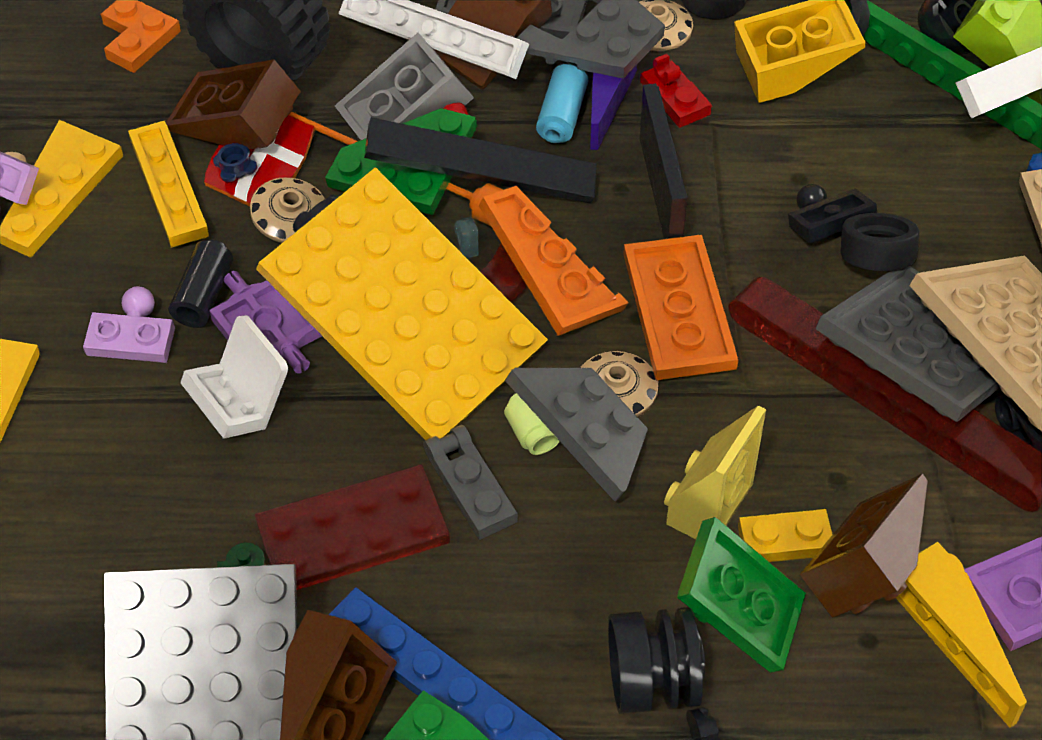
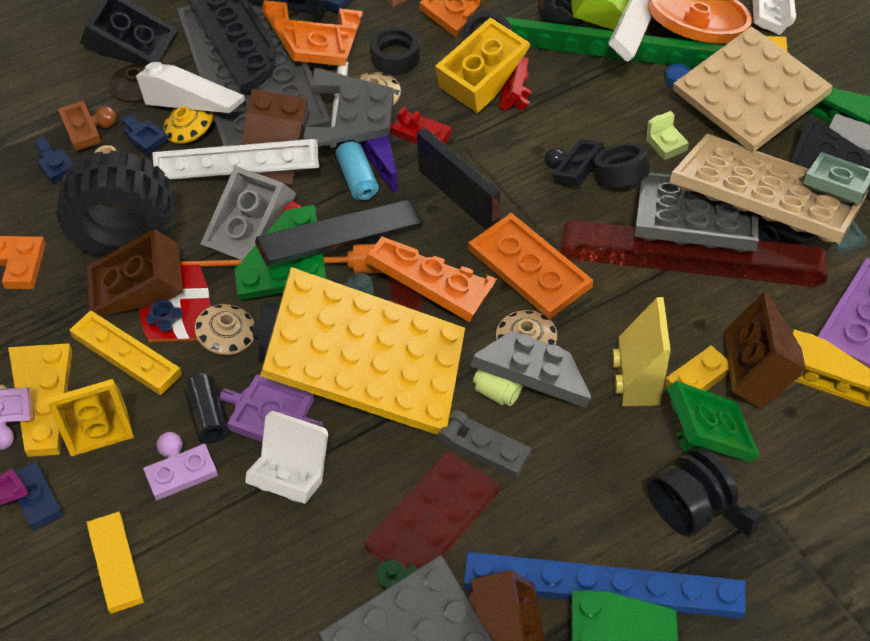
camera: 30 degrees left, 0 degrees up
none -> yellow slope [46,379,134,456]
none -> red plate [498,56,531,111]
none -> yellowish green bracket [646,111,689,161]

